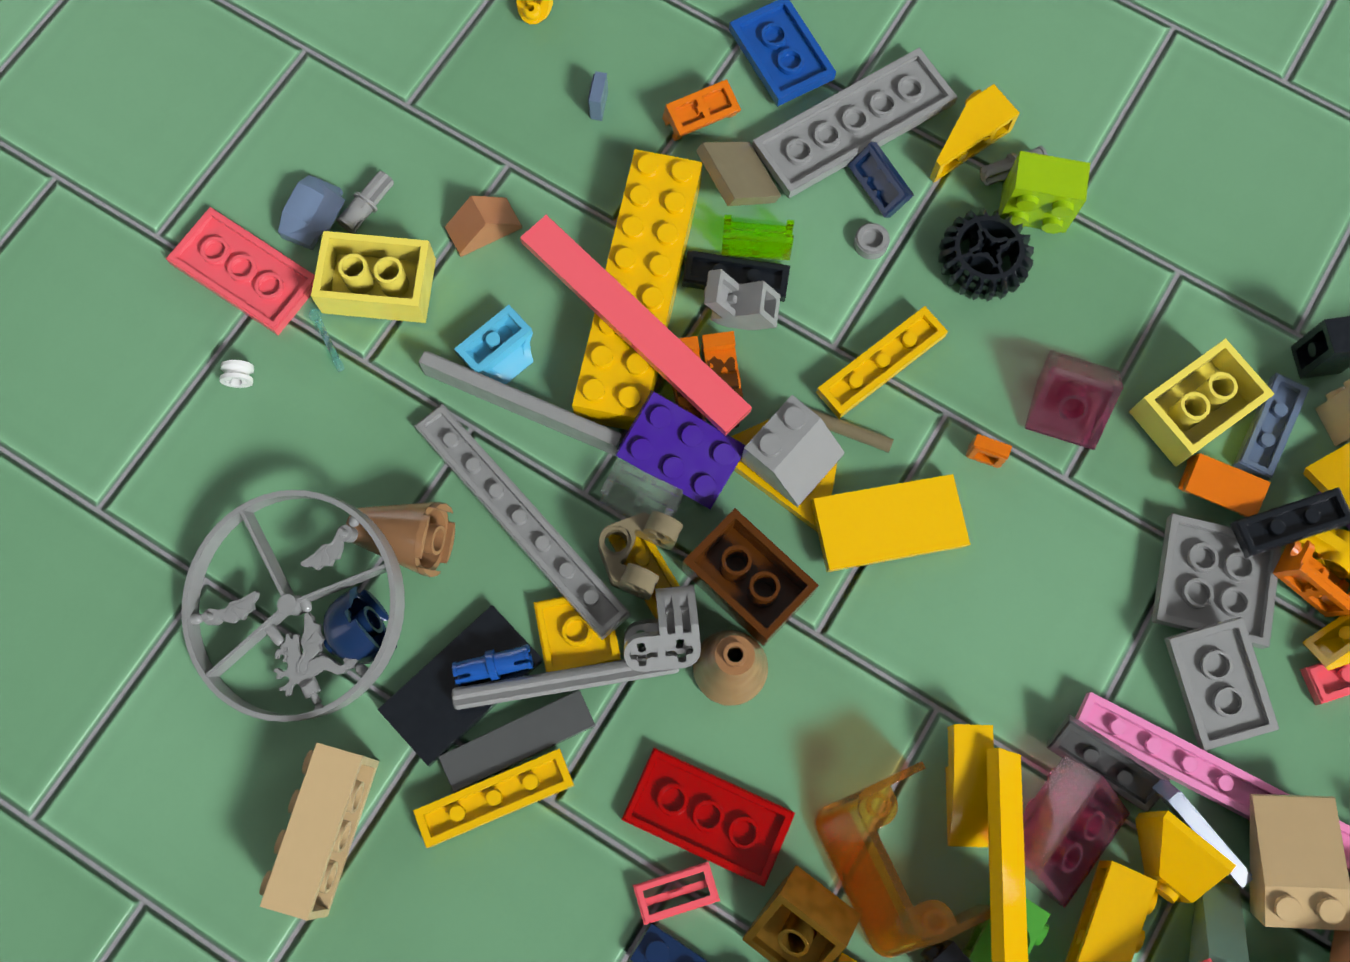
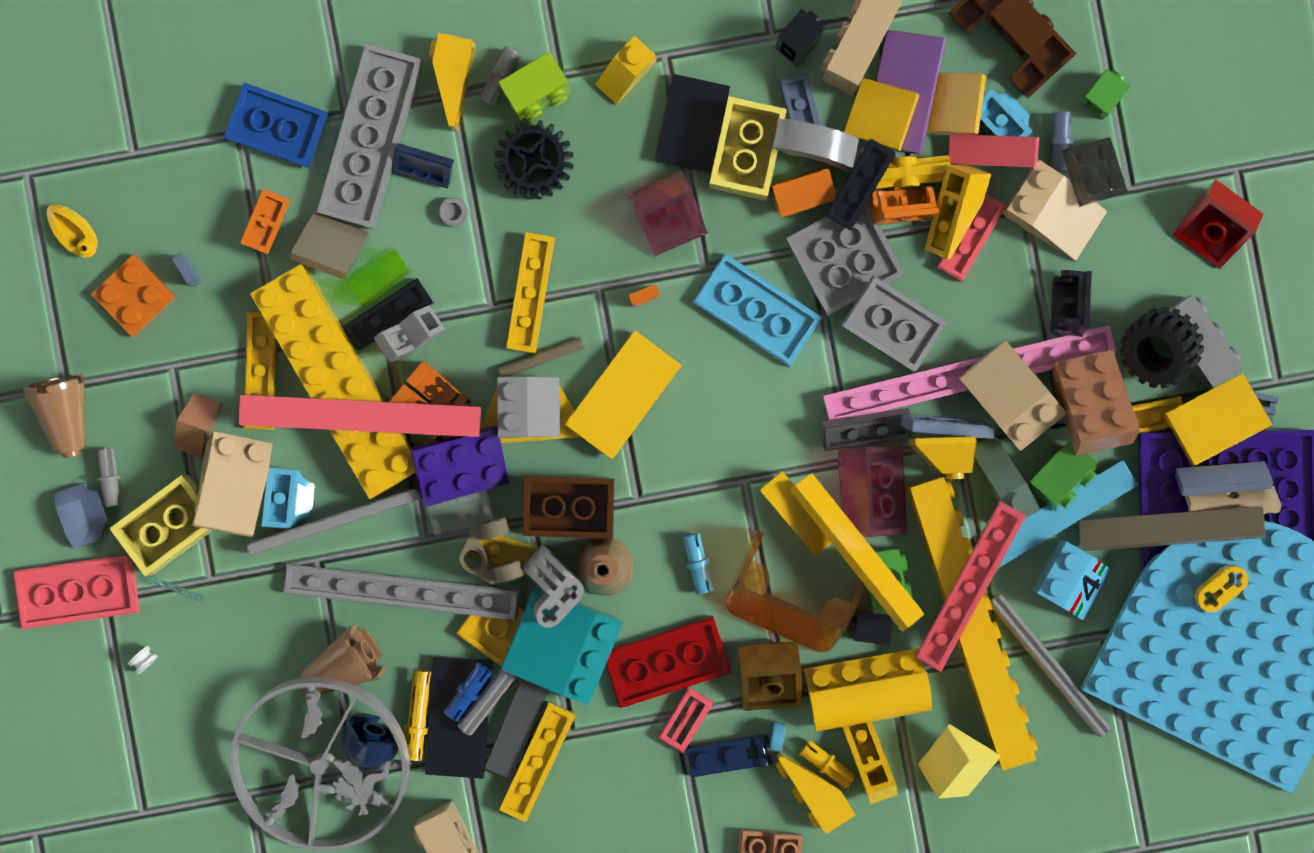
camera: 40 degrees left, 15 degrees up
none -> medium nougat cone [23,374,85,458]
none -> orange plate [91,254,176,337]
none -> tan slope [192,431,273,537]
none -> yellow tile [243,311,277,430]
none -> yellow pin [404,670,432,761]
none -> teal slope [500,586,623,705]
none -> yellow slope [595,35,656,105]
none -> black tile [655,74,730,173]
none -> medium azure pin [682,533,714,595]
none -> medium azure tile [692,253,822,367]
none -> light grey arch [772,118,864,173]

